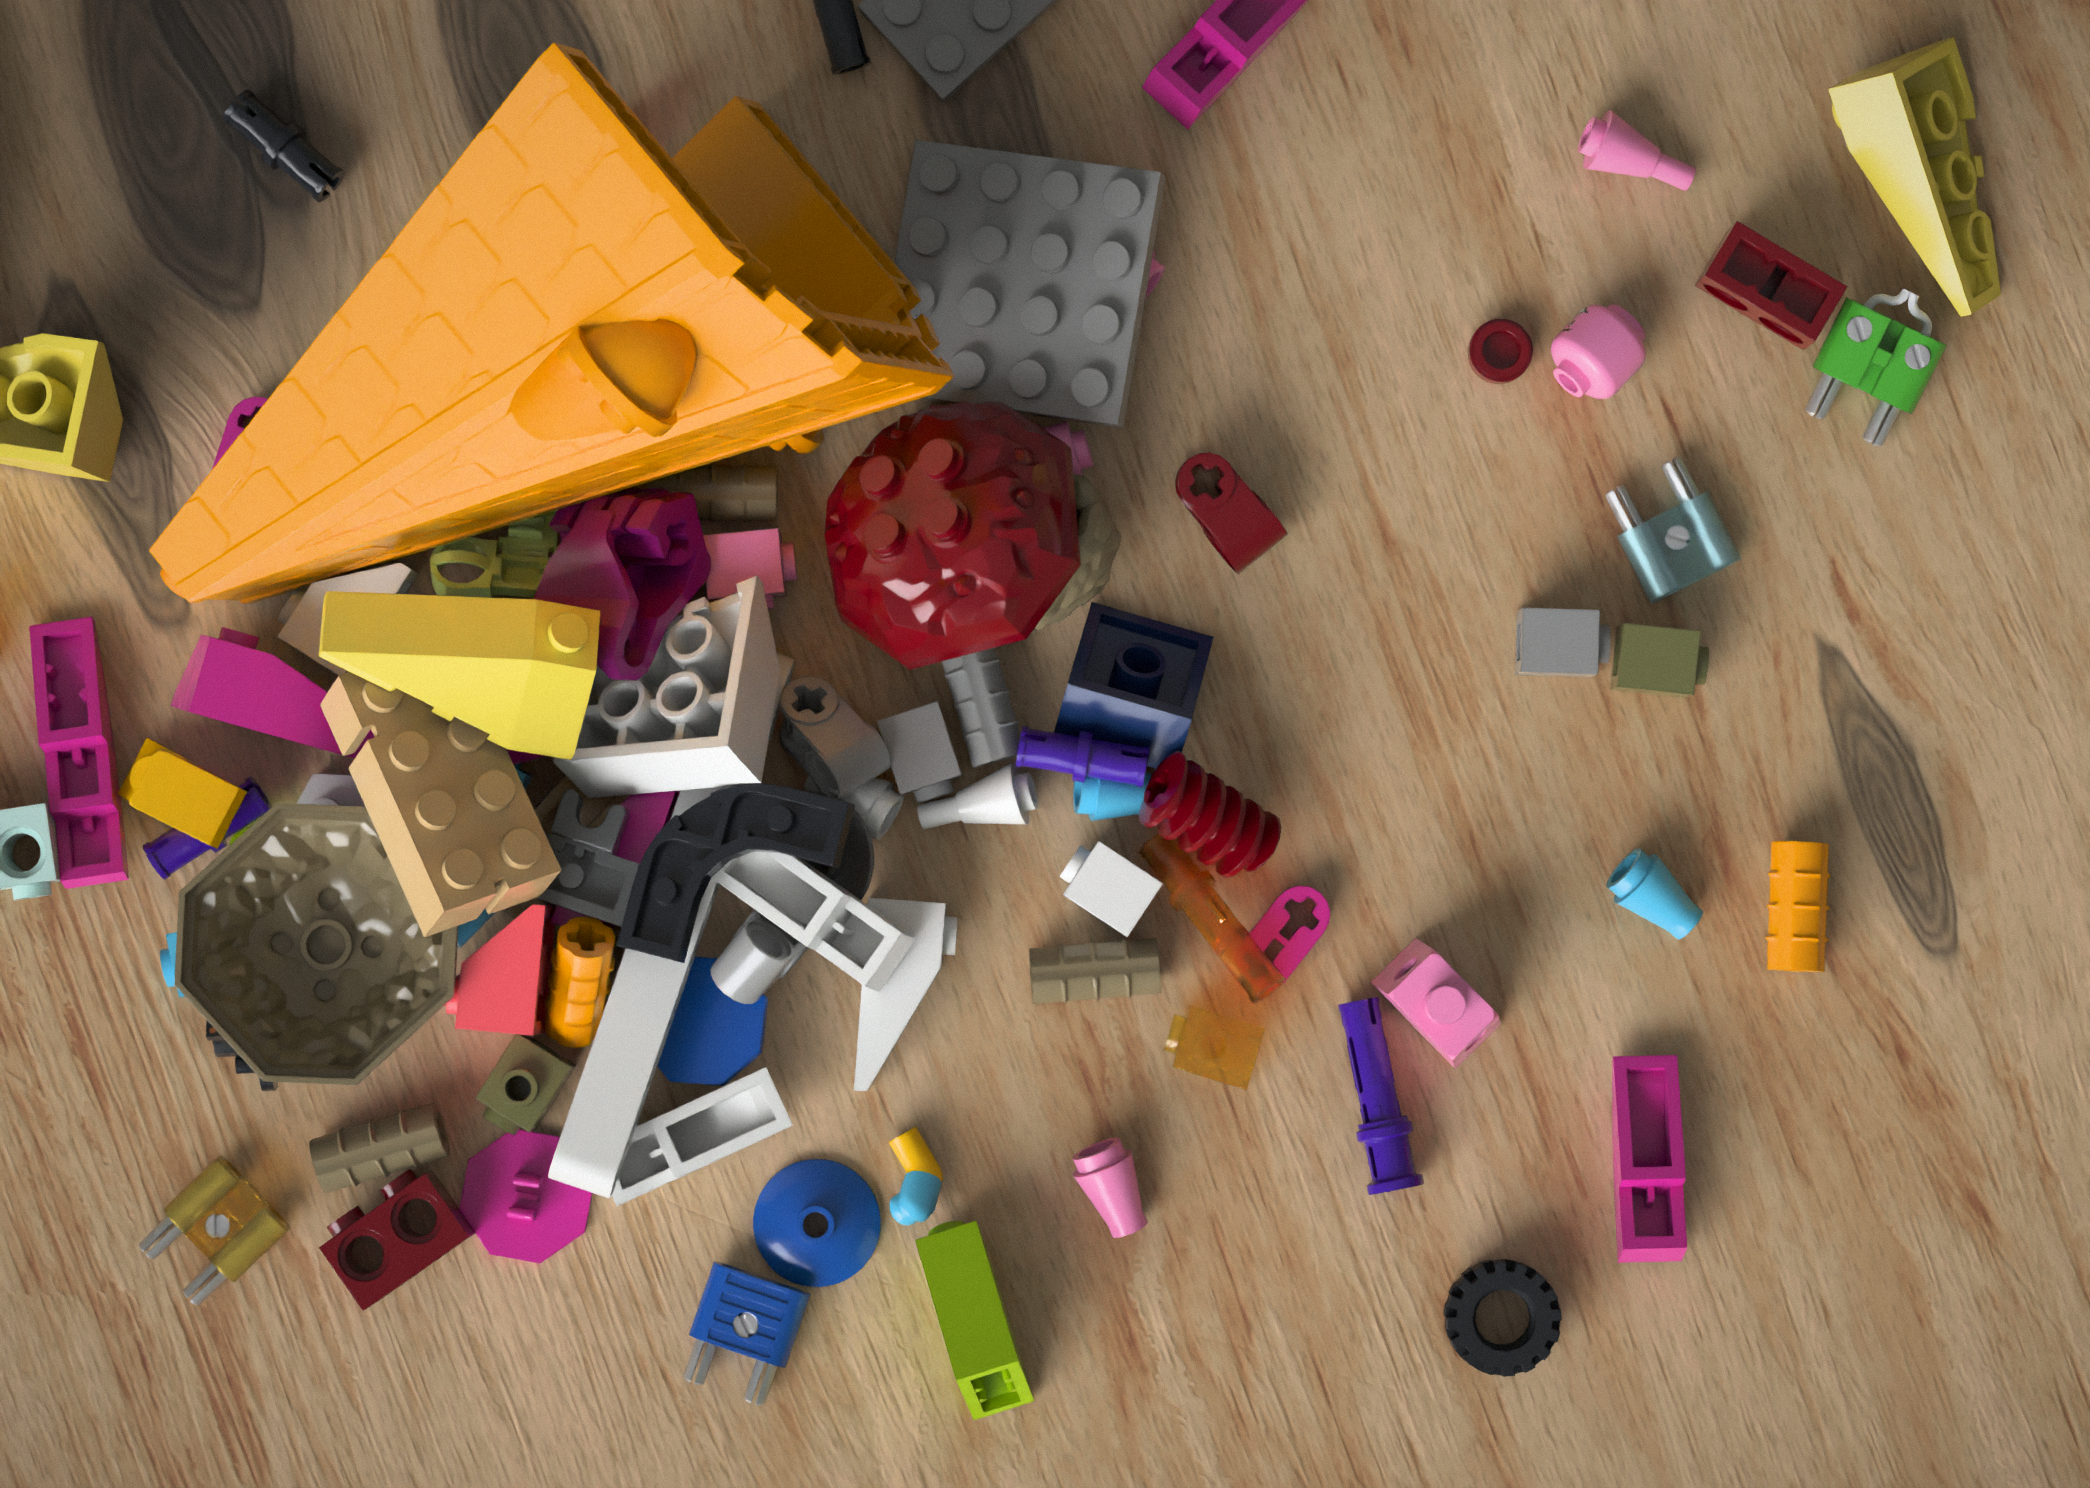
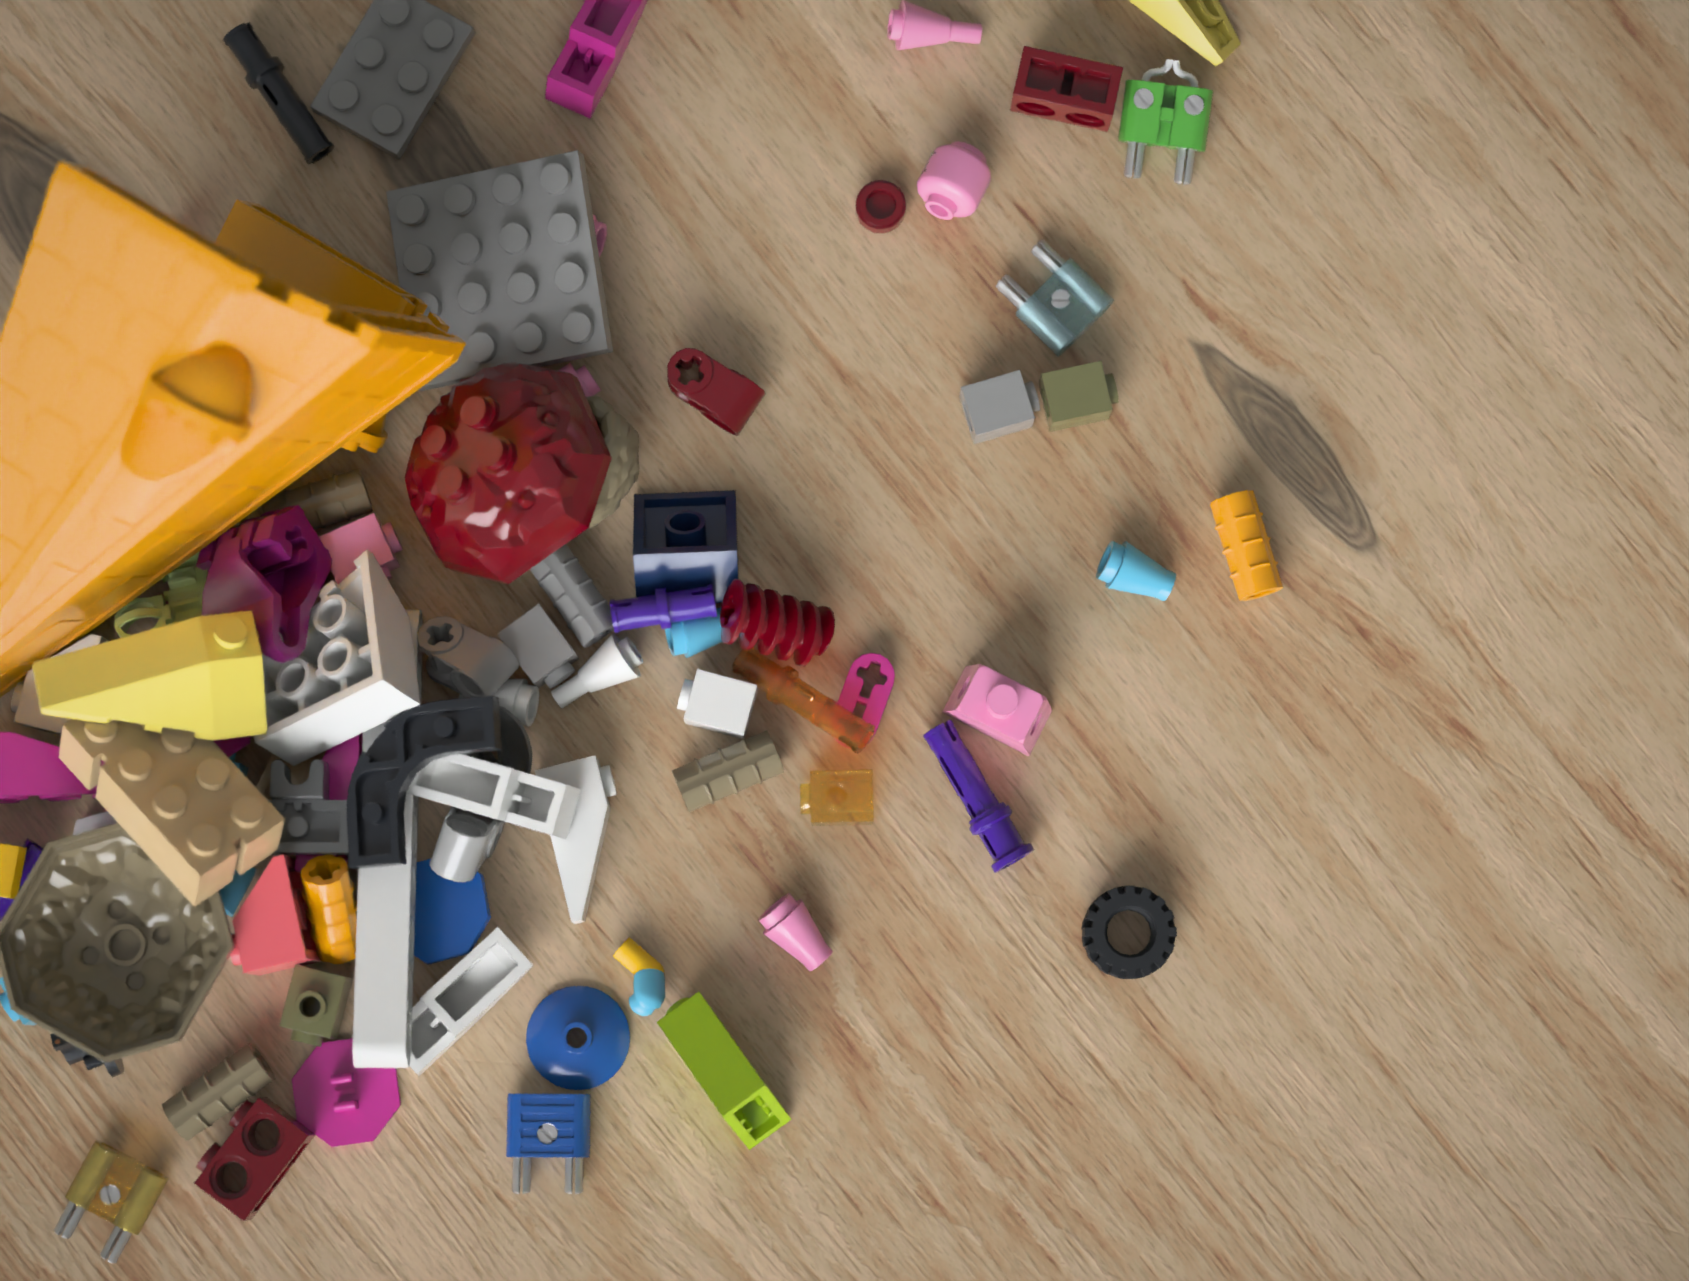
camera: 20 degrees left, 5 degrees down
dark pink slope [1612,1055,1687,1263] -> none

